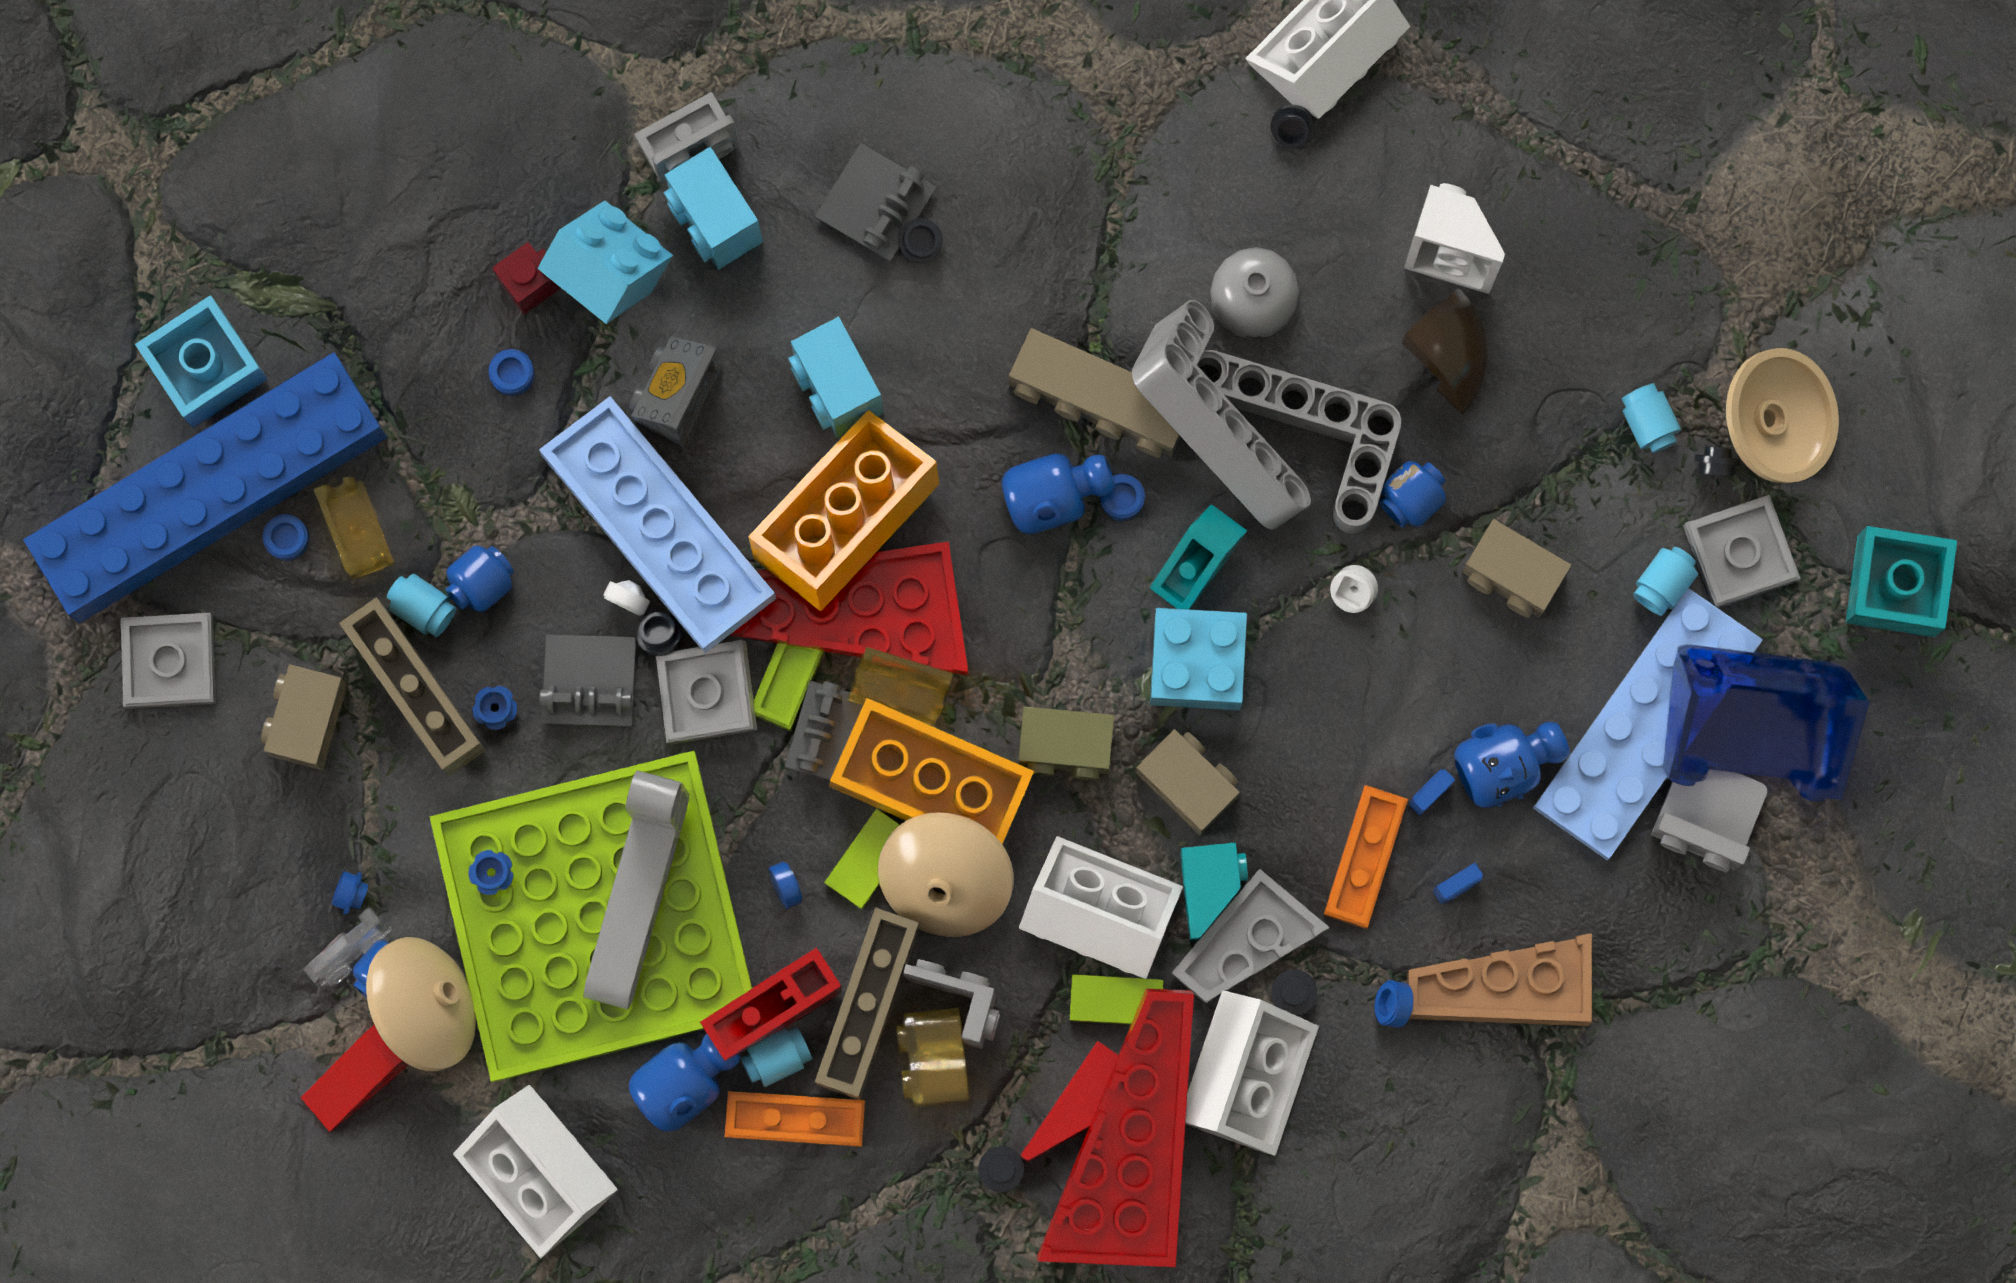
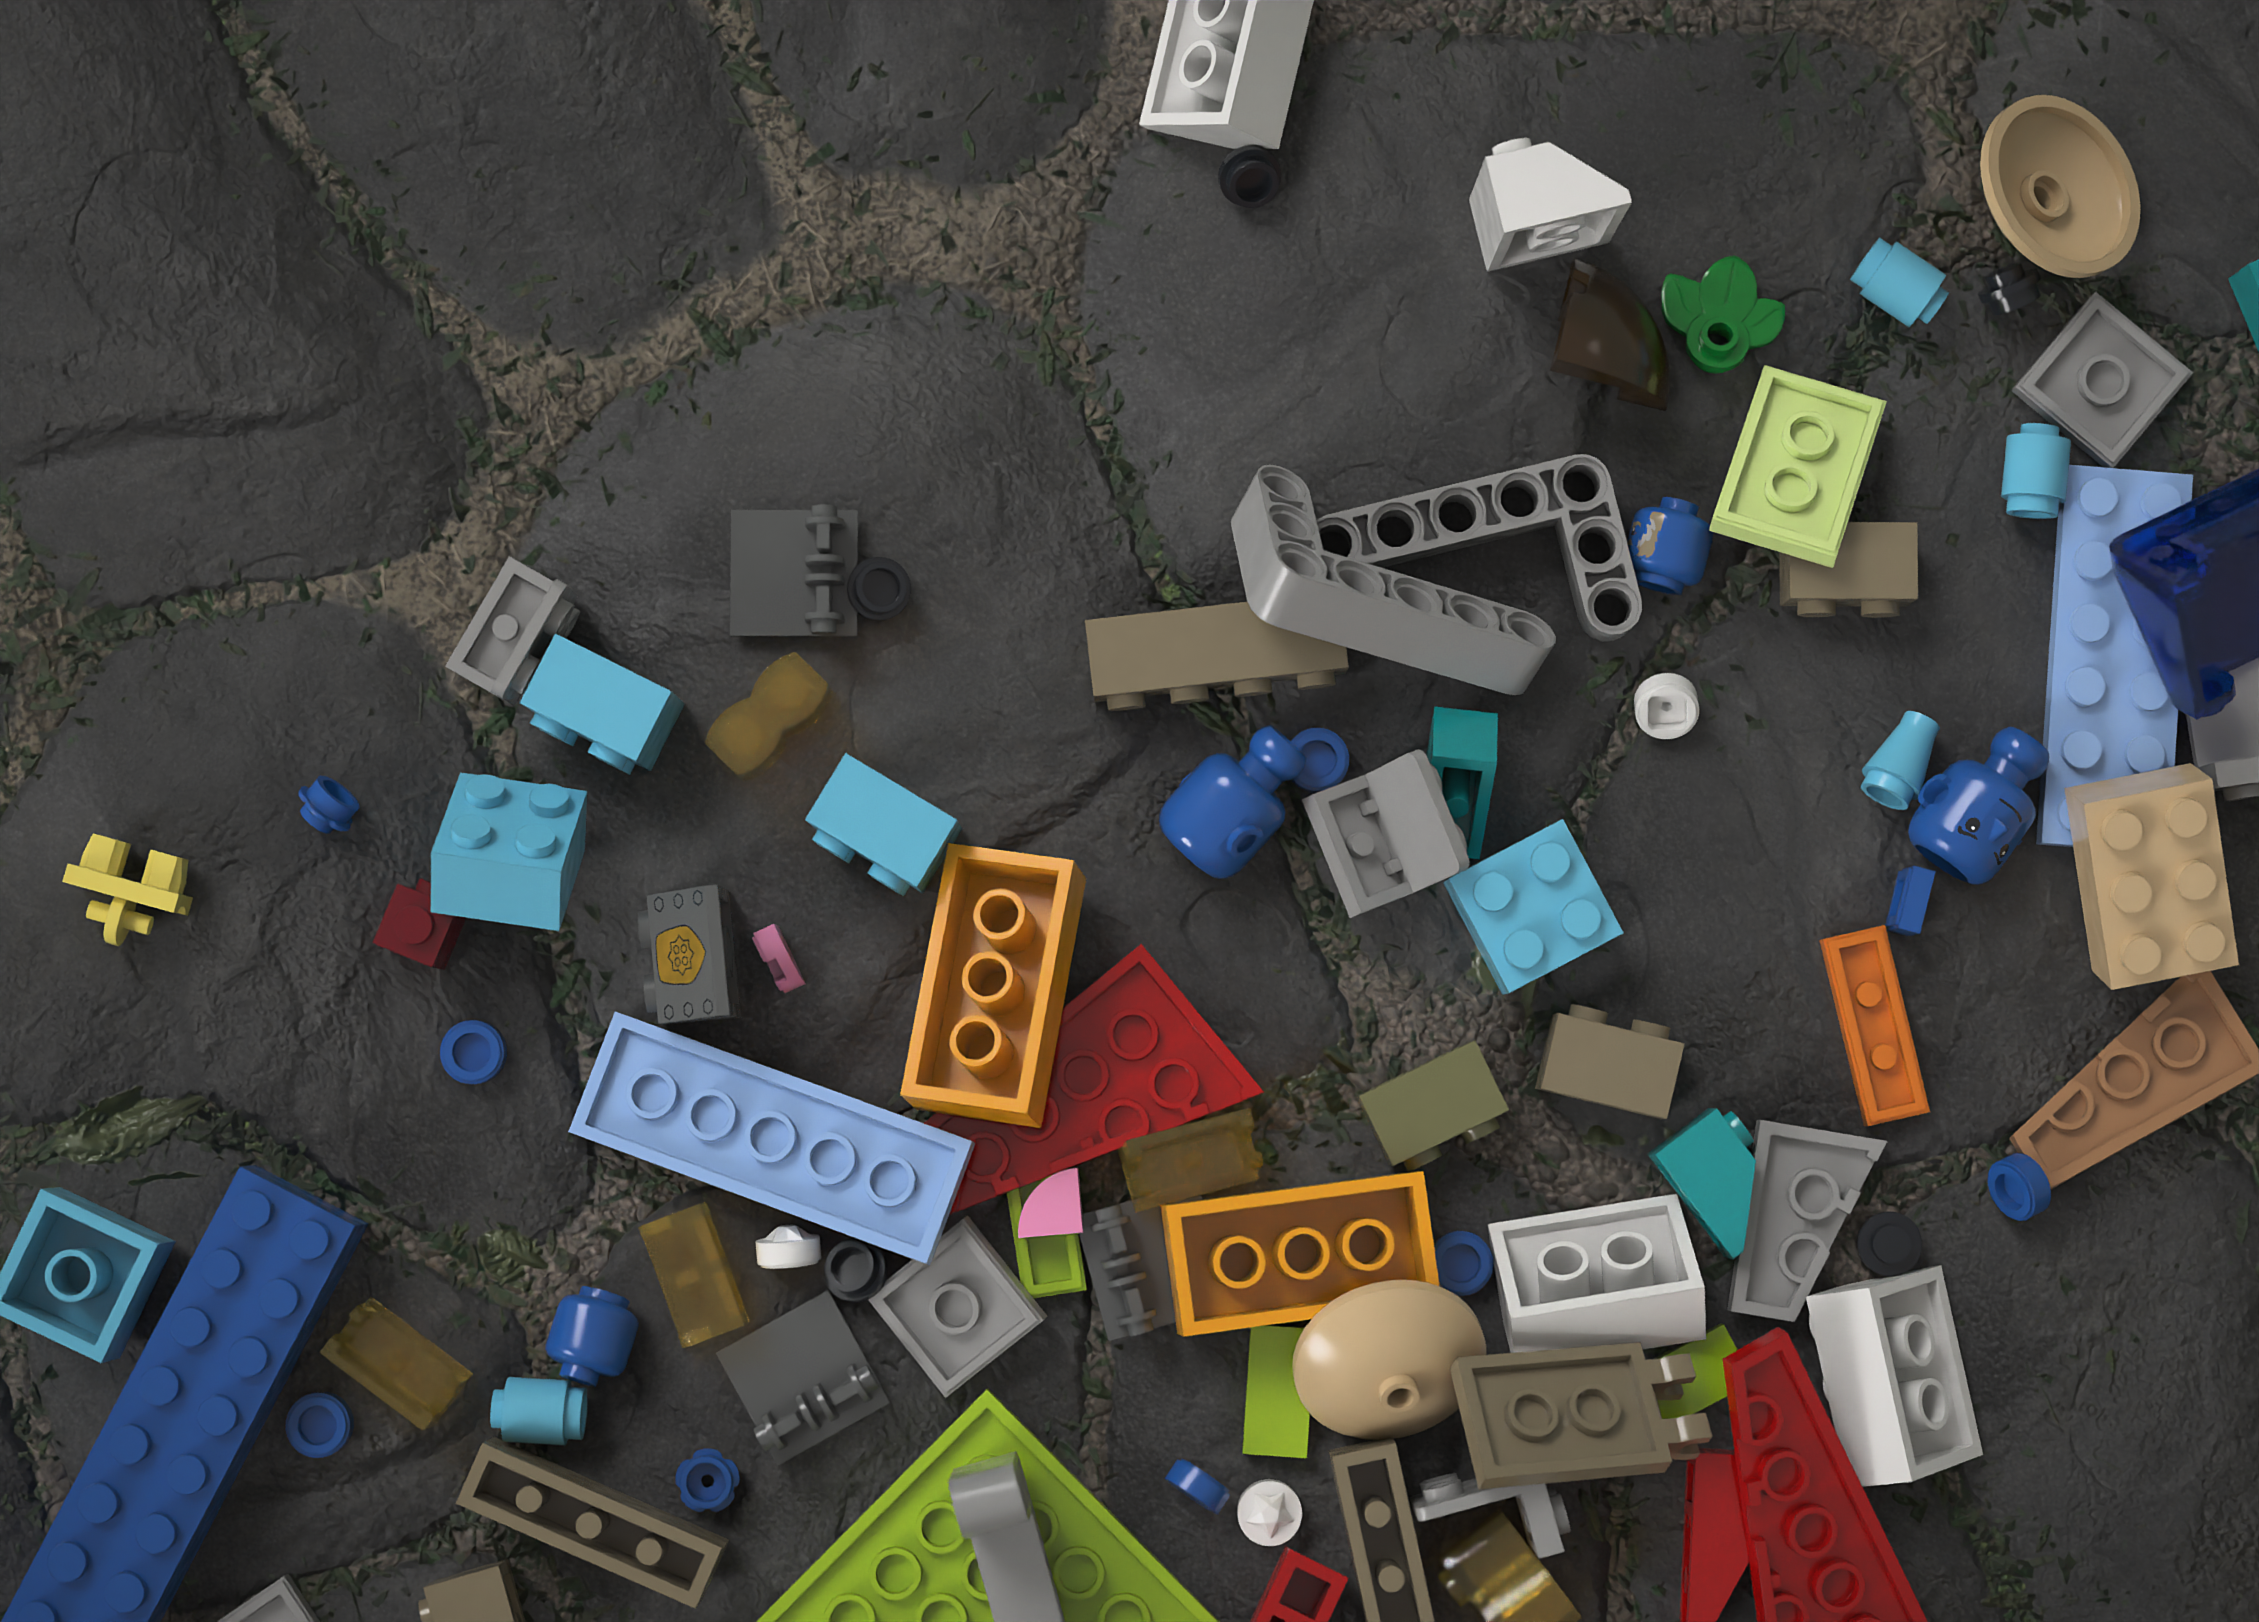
camera: 35 degrees left, 5 degrees up
light grey cylinder [1210,247,1299,338] -> none
blue tile [1433,863,1483,905] -> none
none -> light yellow hips [62,833,193,946]
none -> blue plate [298,776,360,834]
none -> clear yellow hinge [638,1202,750,1348]
none -> clear yellow brick [705,652,833,781]
none -> bright pink tile [752,924,806,993]
none -> bright pink tile [1018,1168,1084,1238]
none -> white tile [1237,1479,1302,1546]
none -> light grey bracket [1302,749,1469,918]
none -> blue tile [1434,1231,1493,1296]
none -> dark tan tile [1450,1342,1712,1490]
none -> green plate [1660,256,1785,374]
none -> yellowish green tile [1709,365,1887,568]
none -> medium azure cone [1861,711,1940,810]
none -> tan brick [2064,763,2239,990]

